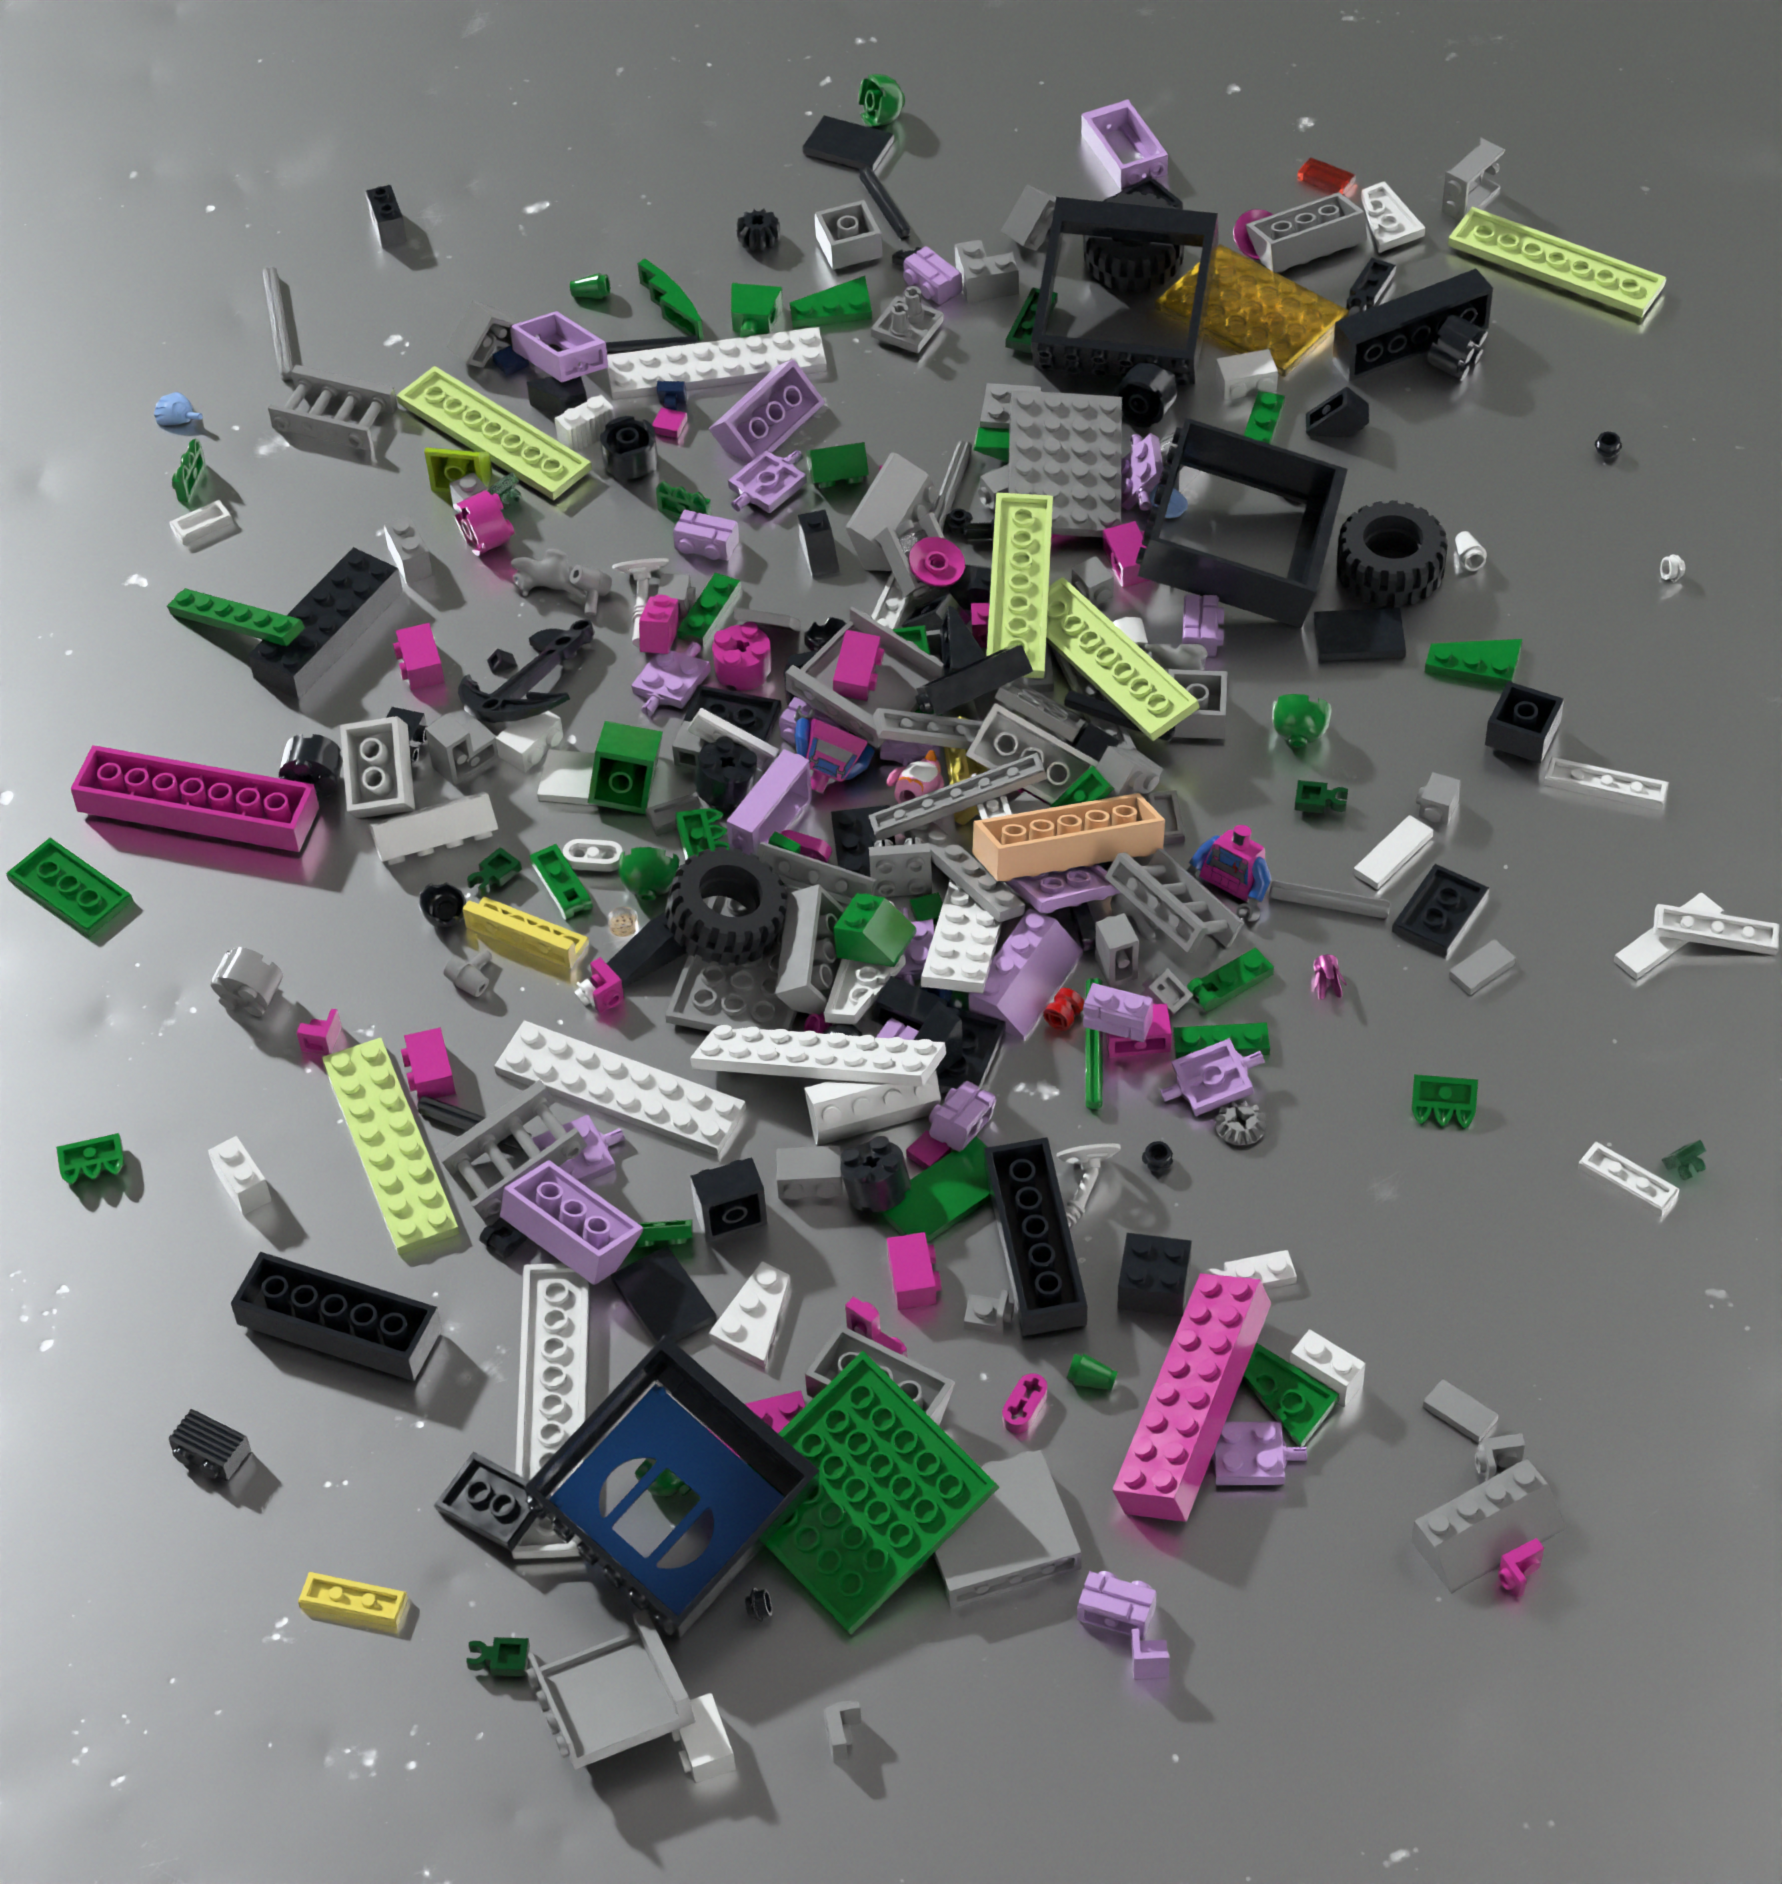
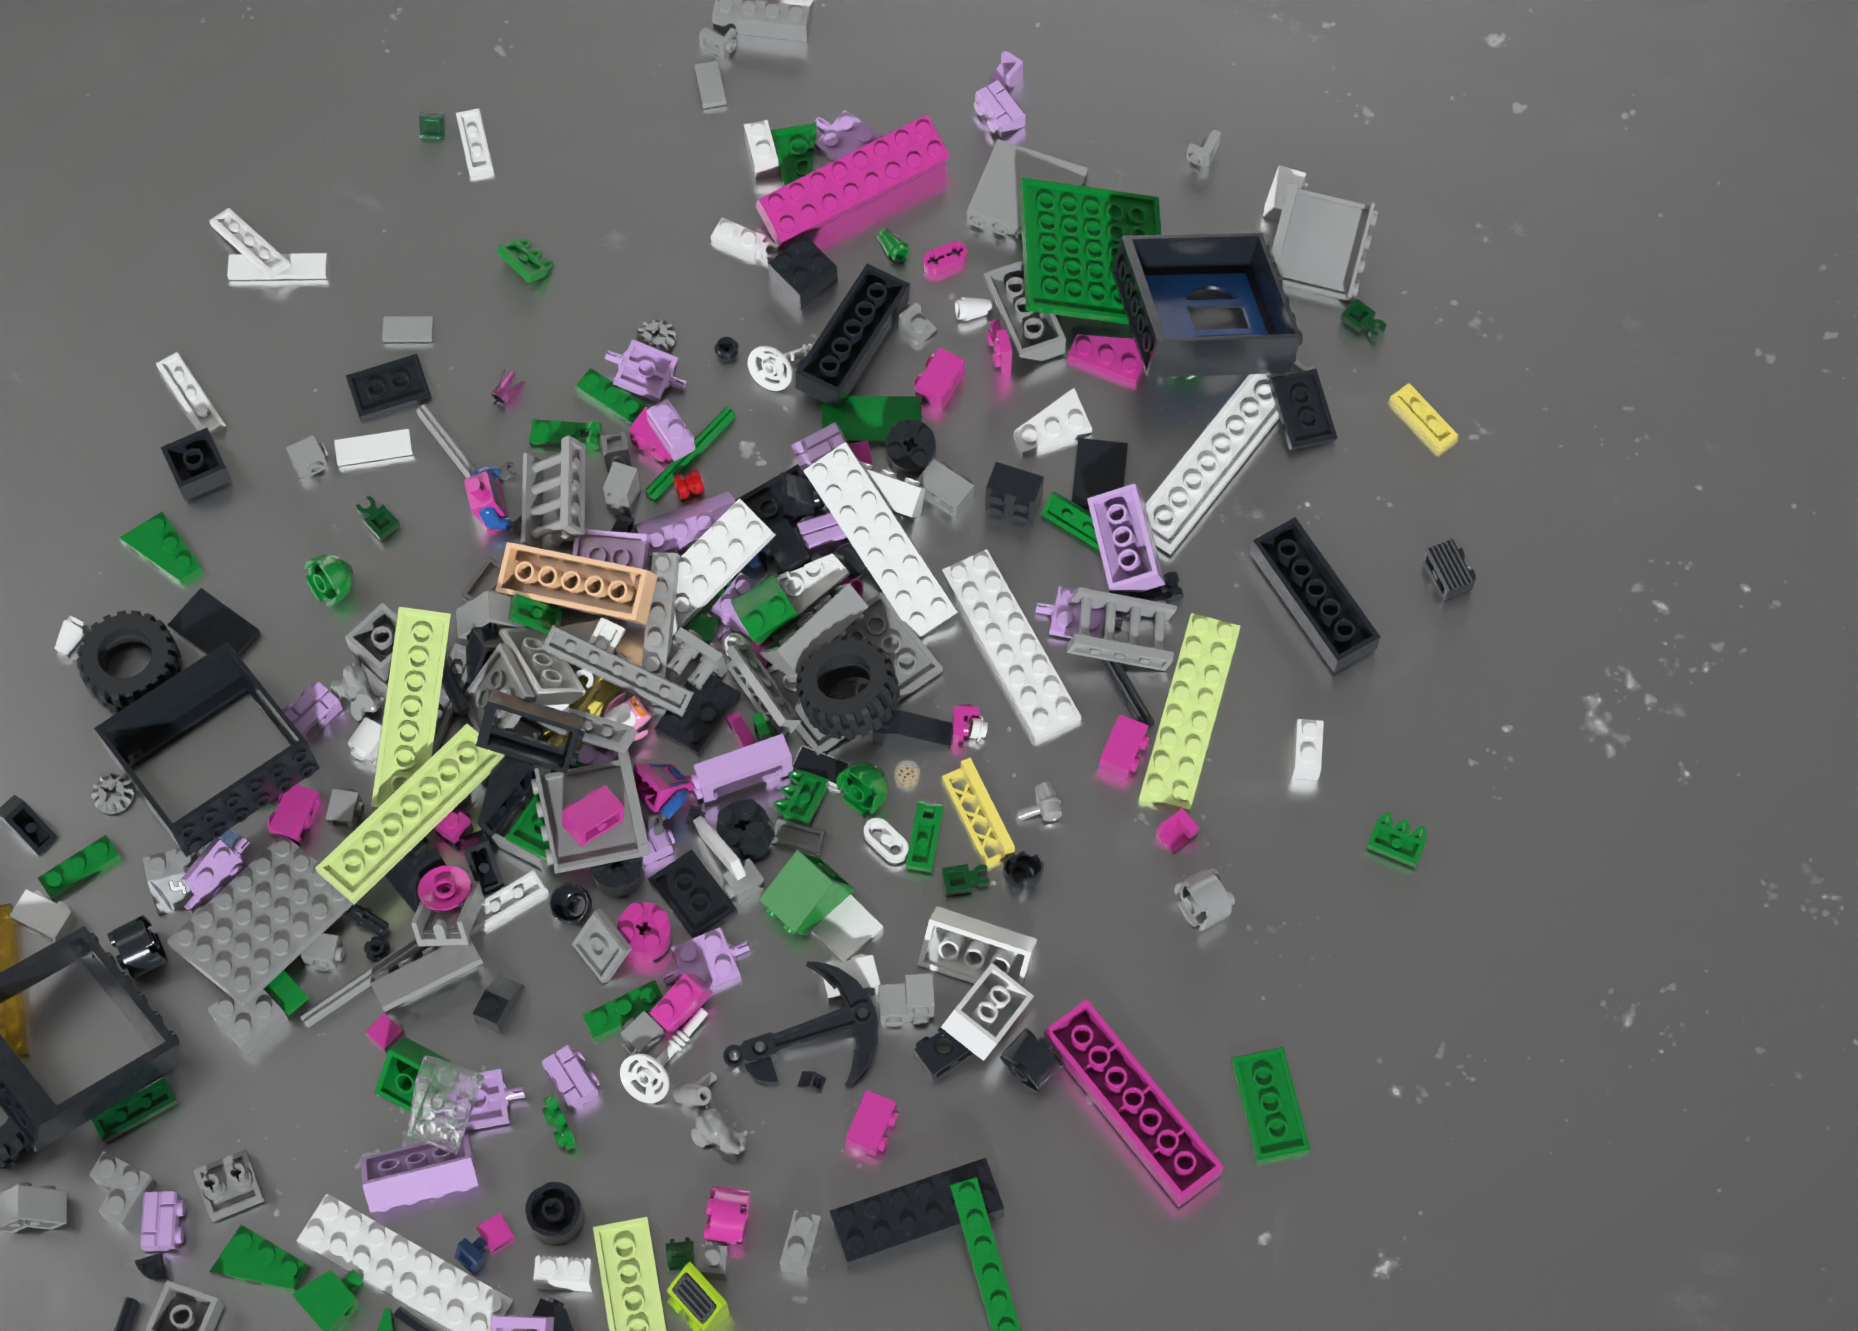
camera: 145 degrees left, 15 degrees up
none -> clear slope [407,1055,485,1154]
none -> white cone [955,297,993,322]

